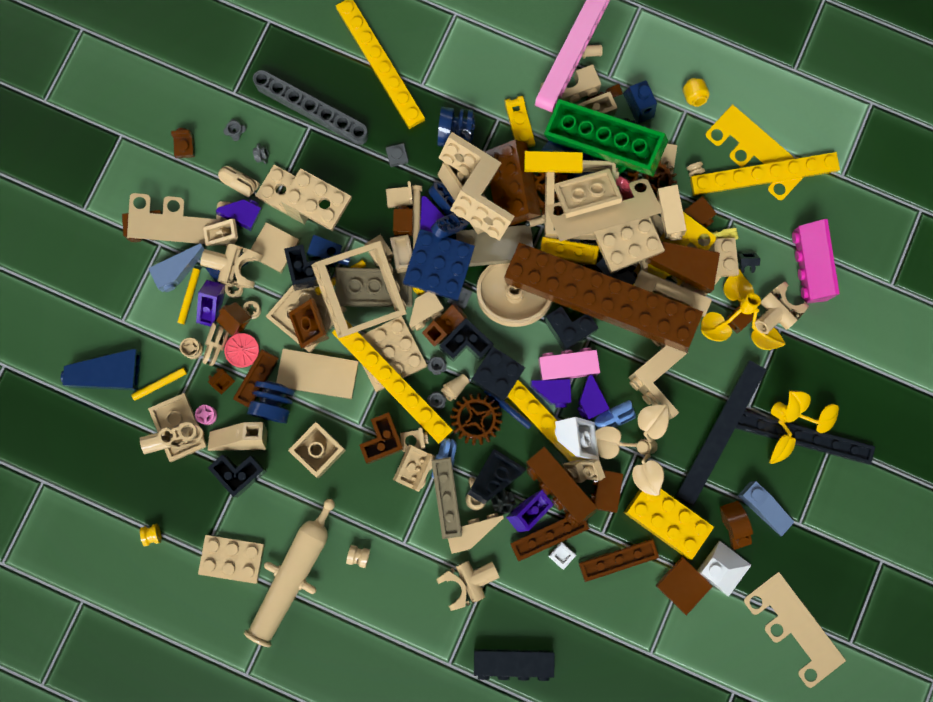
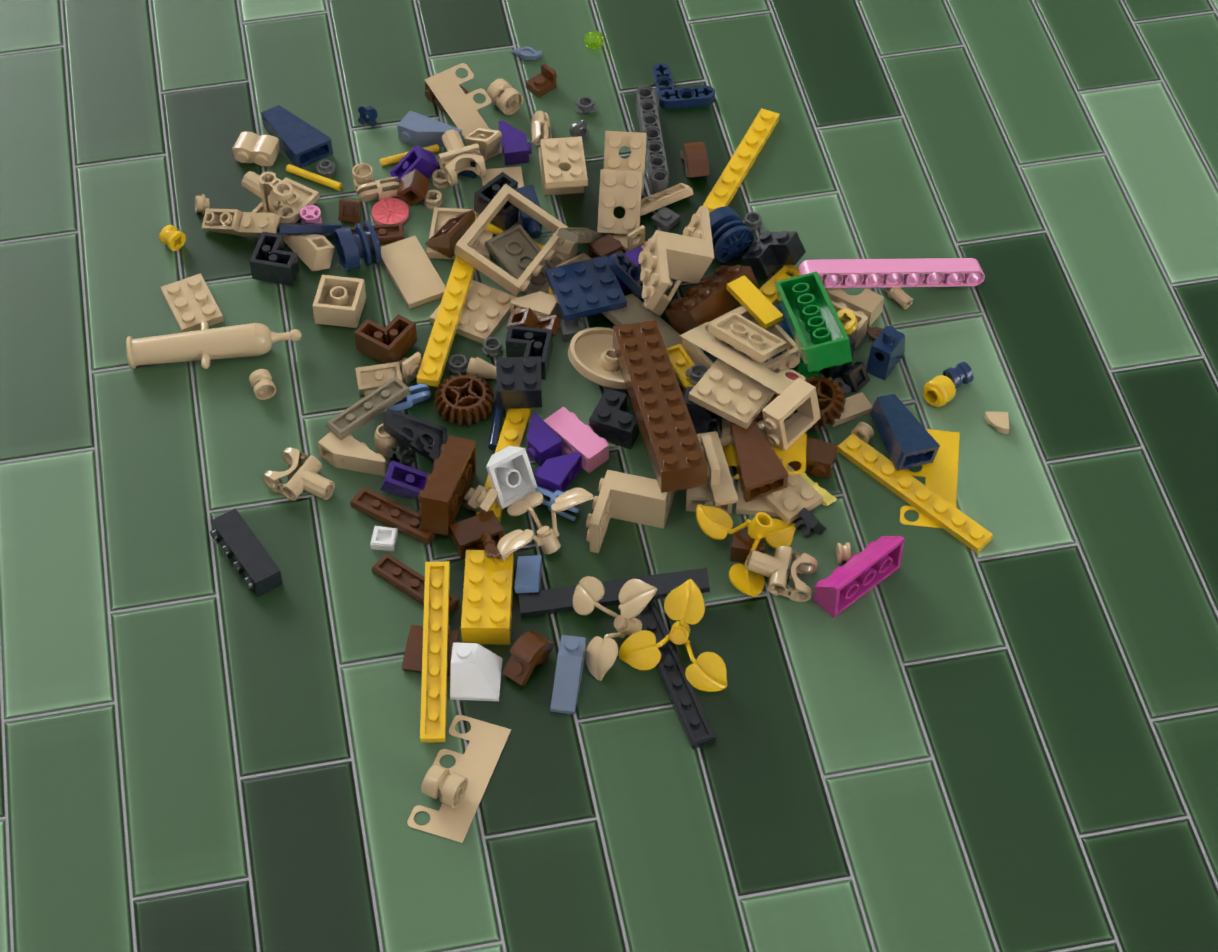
camera: 60 degrees right, 30 degrees down
none -> tan plate [195,194,209,214]
none -> tan slope [202,208,280,238]
none -> tan brick [232,132,281,167]
none -> dark blue tile [277,223,342,234]
none -> dark grey plate [316,159,336,178]
none -> dark blue plate [358,106,378,127]
none -> yellow plate [420,561,450,743]
none -> tan wheel [421,764,468,808]
none -> reddish brown piece [481,532,502,559]
none -> tan wheel [487,78,523,115]
none -> sand blue piece [510,46,542,60]
none -> medium blue tile [514,555,542,593]
none -> dark tan tile [557,227,603,243]
none -> tan plant [573,576,658,681]
none -> clear neon green tile [584,31,604,49]
none -> tan bracket [597,131,647,235]
none -> tan tile [640,183,693,216]
none -> dark blue beam [653,63,715,109]
none -> reddish brown brick [680,141,710,178]
none -> dark grey plate [685,364,708,386]
none -> black brick [742,231,806,278]
none -> dark grey plate [743,212,763,231]
none -> tan bush [836,542,851,564]
none -> yellow wheel [837,309,858,335]
none -> dark blue slope [870,394,940,471]
none -> dark blue wheel [943,362,974,389]
none -> tan tile [985,411,1010,434]

